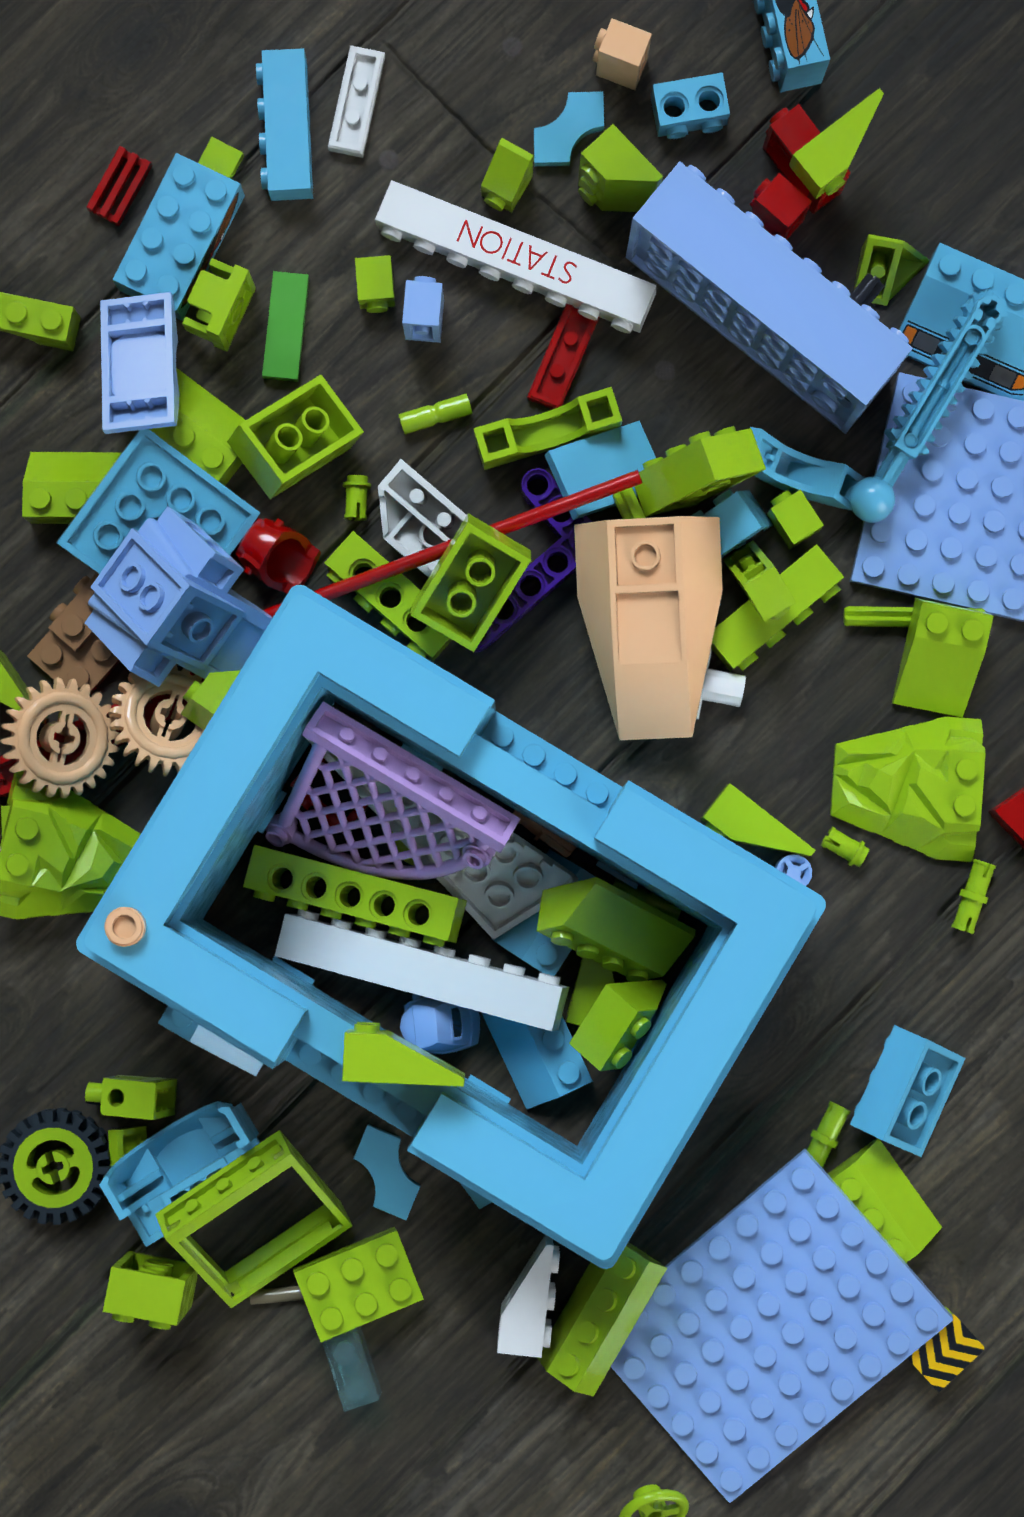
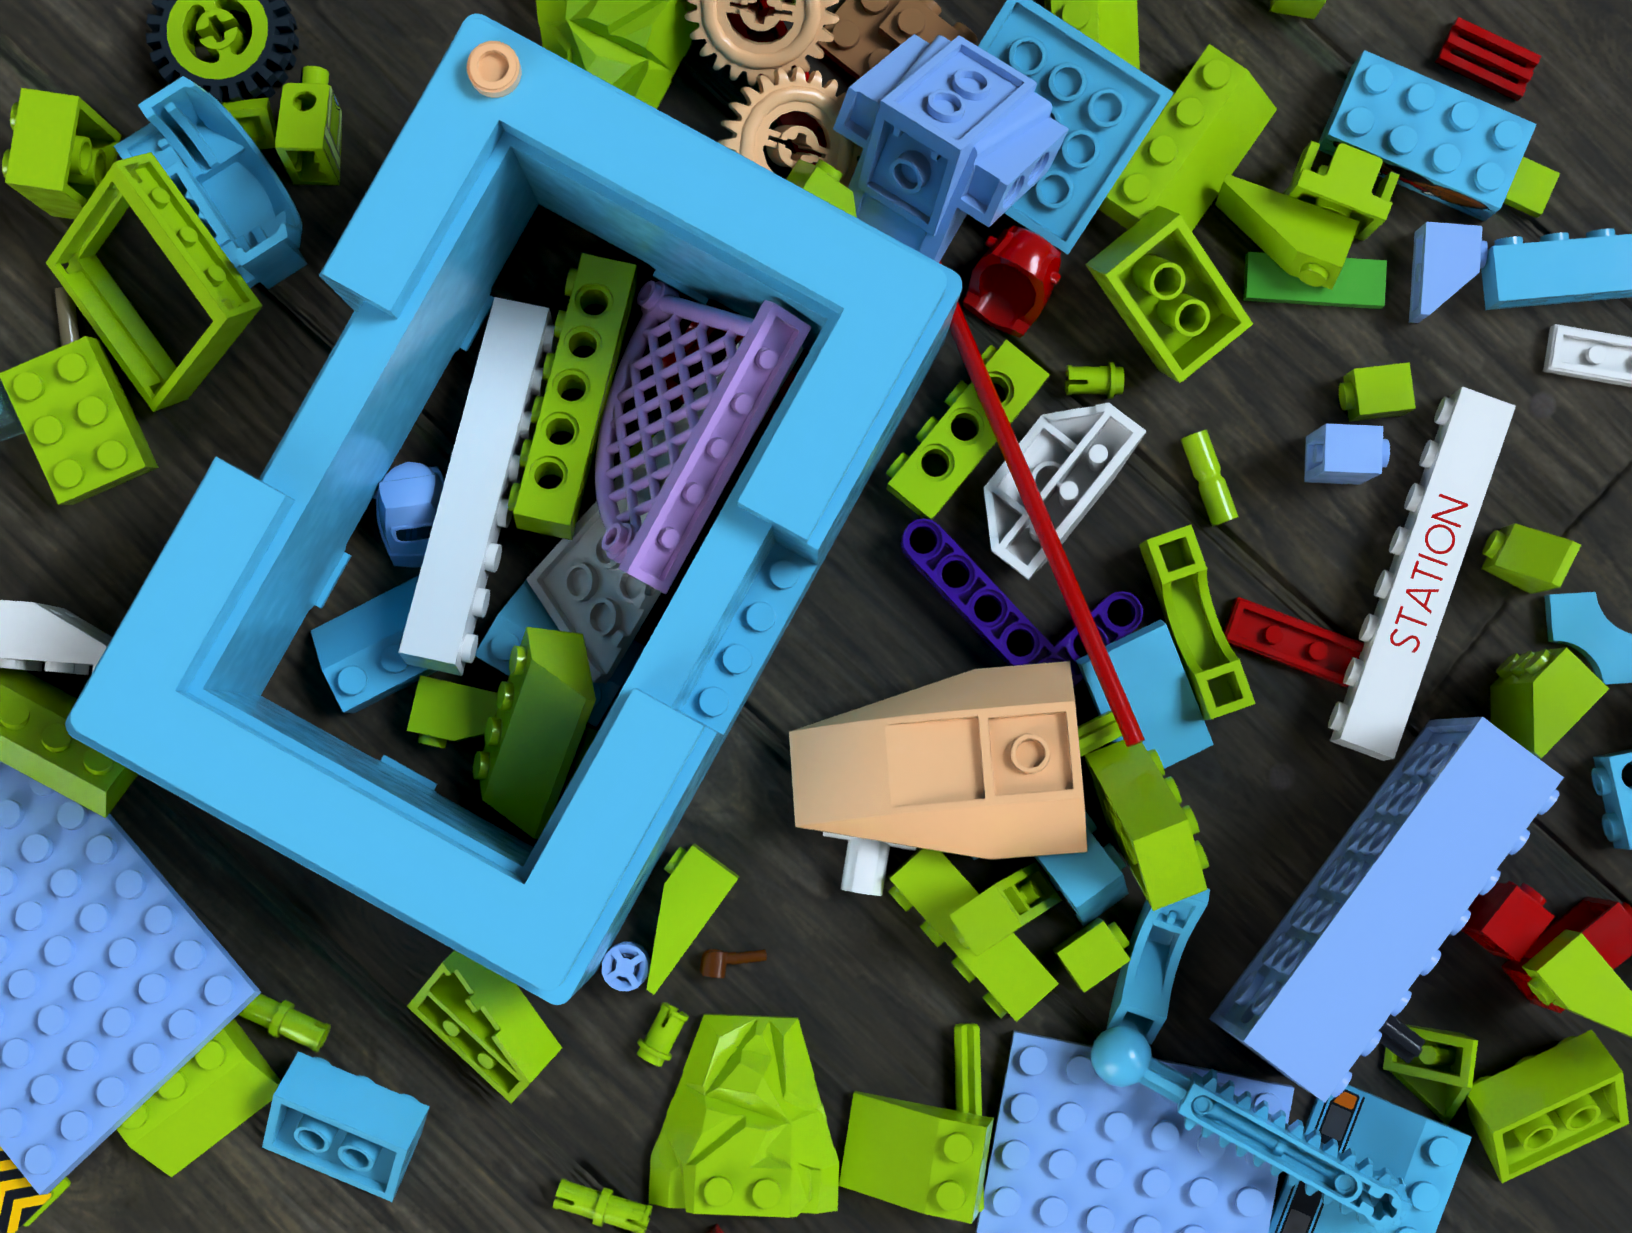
camera: 85 degrees right, 0 degrees up
light blue slope [100,292,180,434] -> none
lime slope [342,1022,465,1087] -> none
medium azure tile [353,1124,421,1220] -> none
lime brick [411,513,531,652] -> none
lime slope [569,979,667,1071] -> none
none -> lime wedge [407,950,562,1104]
none -> reddish brown hand [700,949,767,978]
none -> lime slope [1215,174,1360,290]
none -> light blue slope [1409,222,1488,323]
none -> lime slope [1465,1030,1629,1183]

